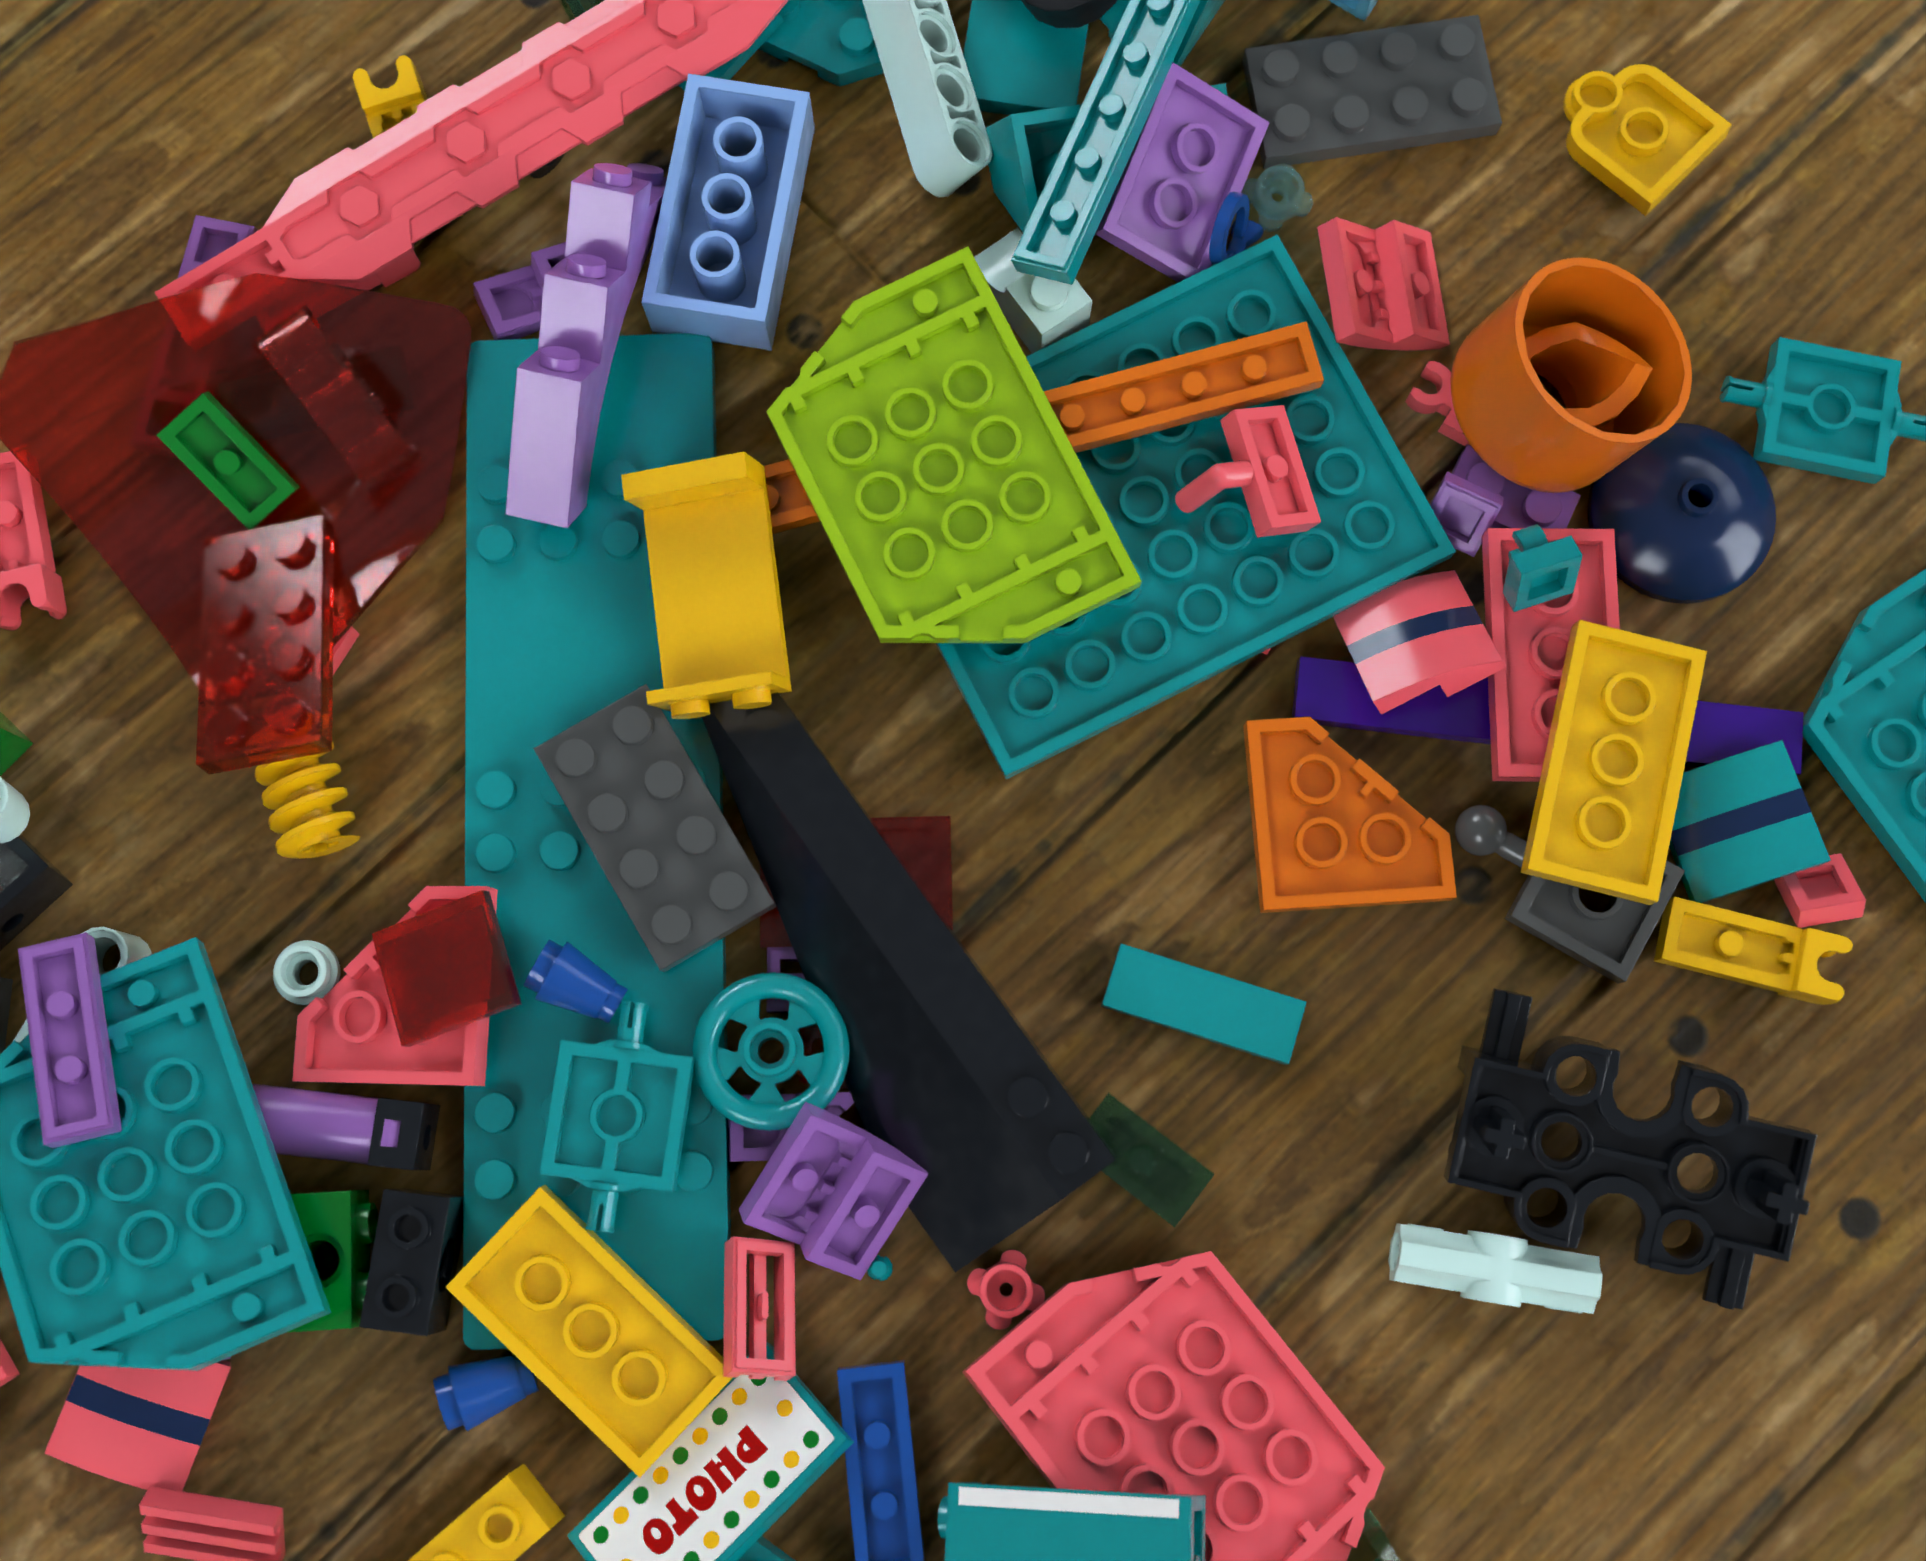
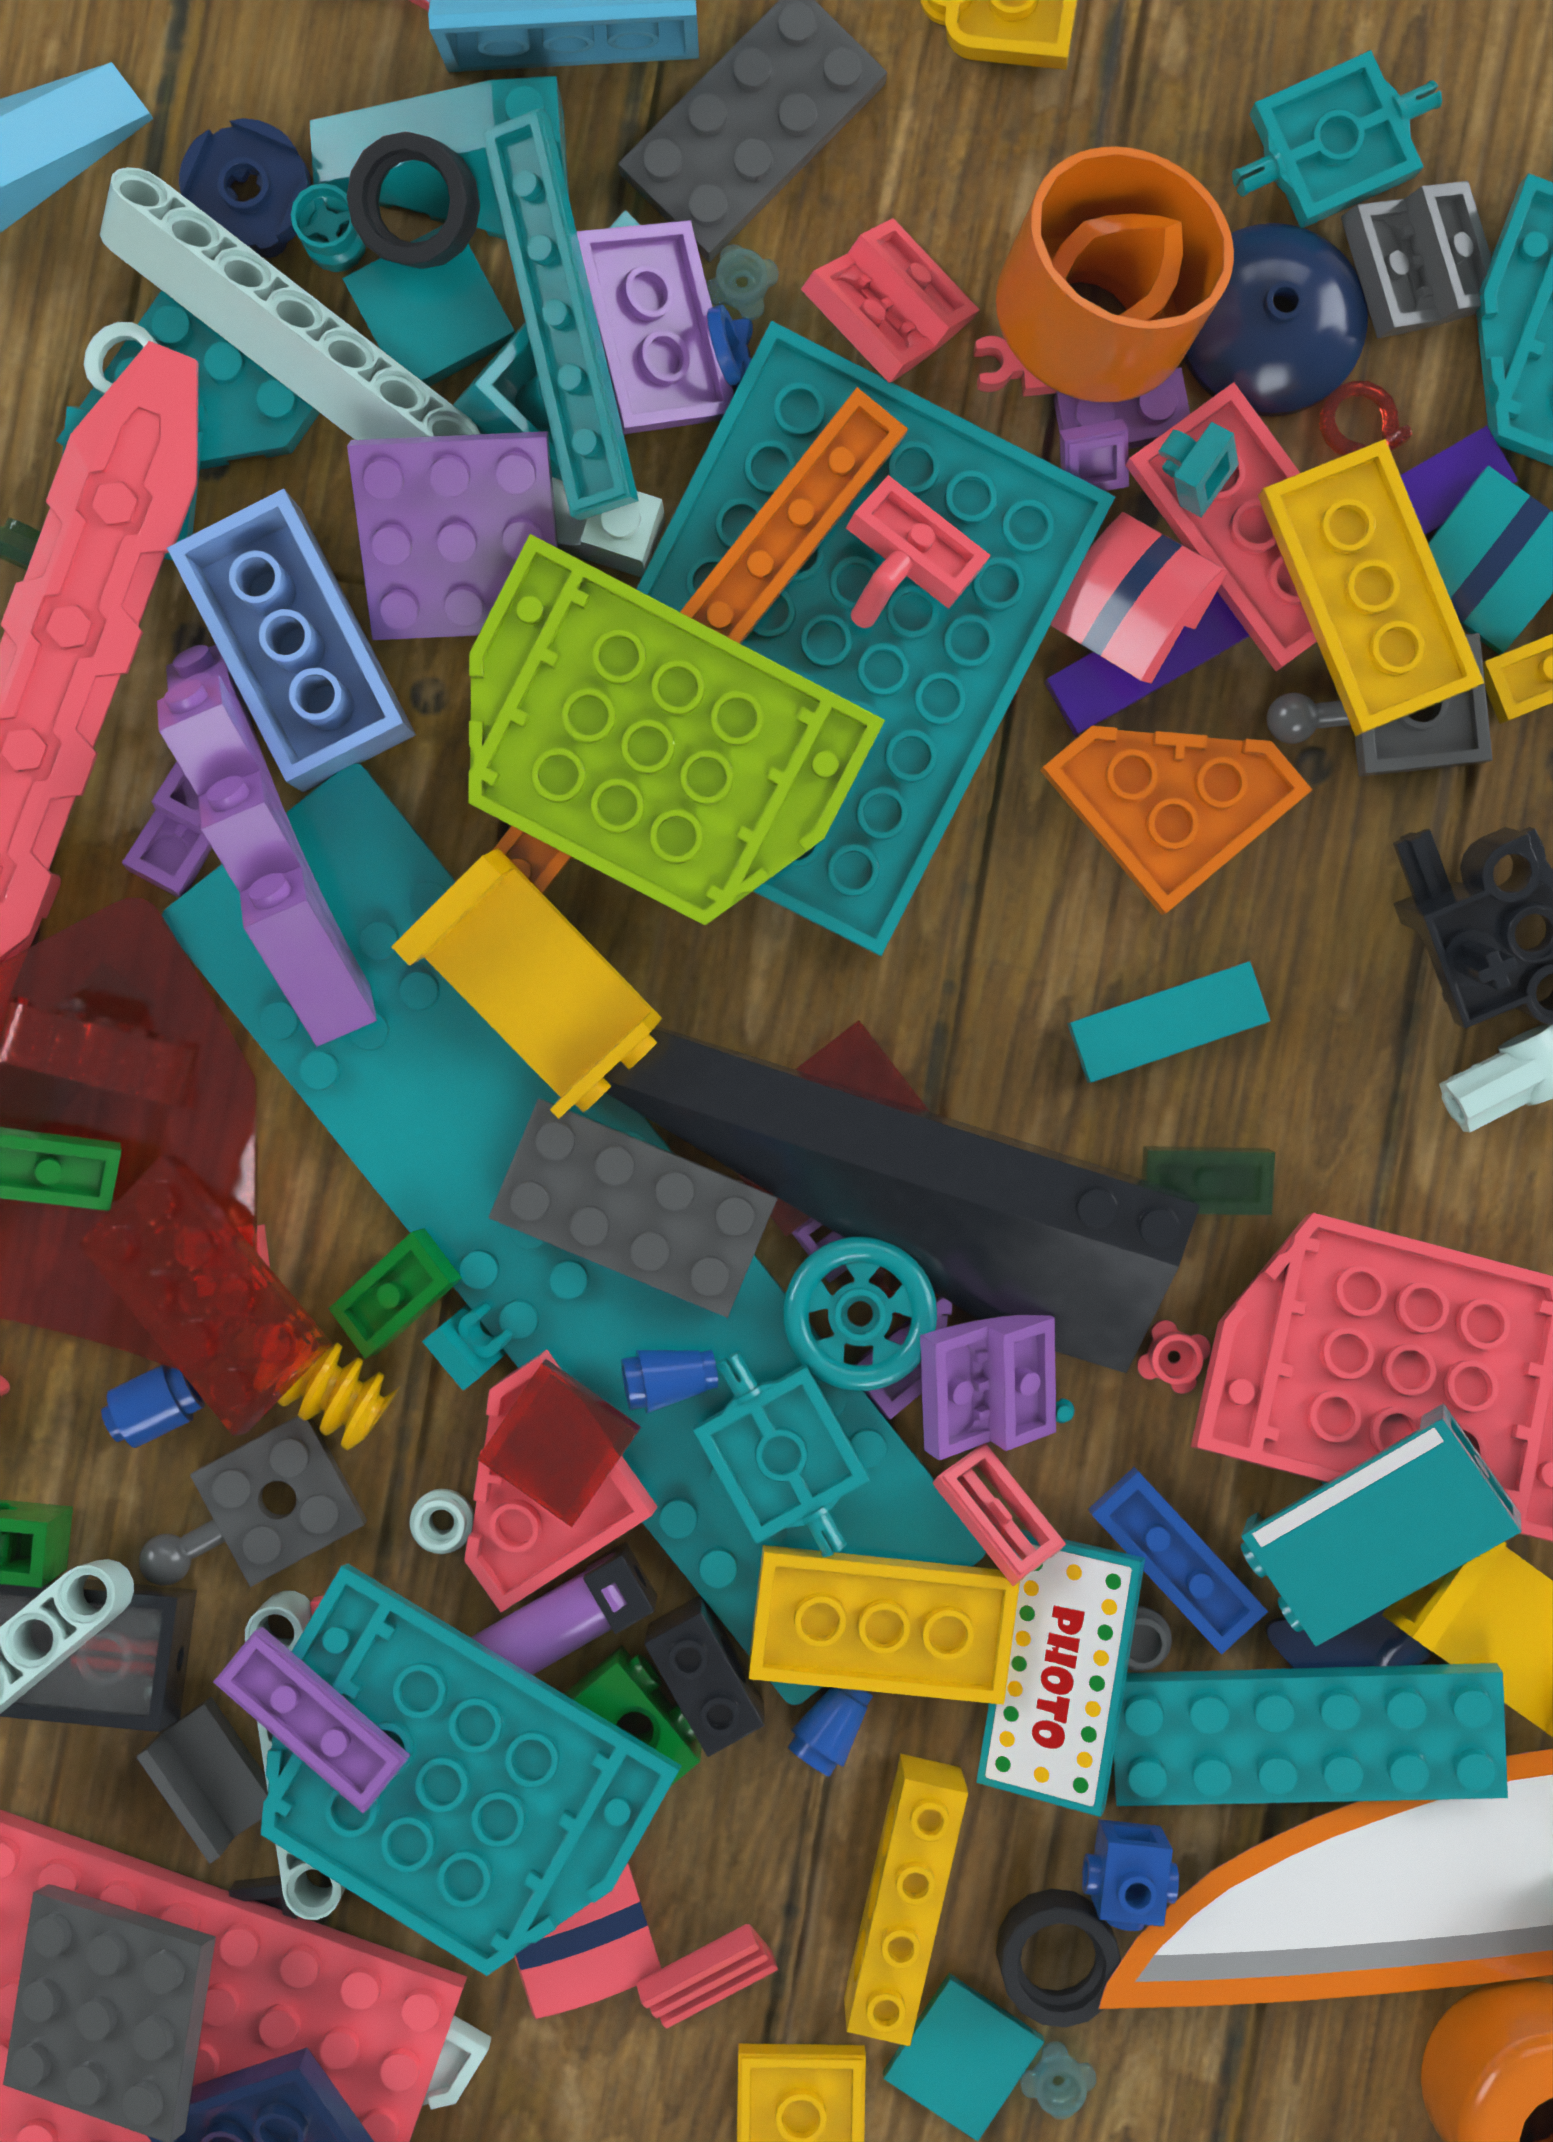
camera: 40 degrees left, 10 degrees up
none -> blue brick [101,1362,205,1448]
none -> dark grey plate [139,1415,367,1587]
none -> green plate [328,1228,462,1359]
none -> medium lavender plate [347,431,558,640]
none -> teal tile [422,1303,513,1391]
none -> dark grey plate [1128,1606,1172,1671]
none -> clear red piece [1320,381,1413,456]
none -> dark grey slope [1341,181,1492,338]

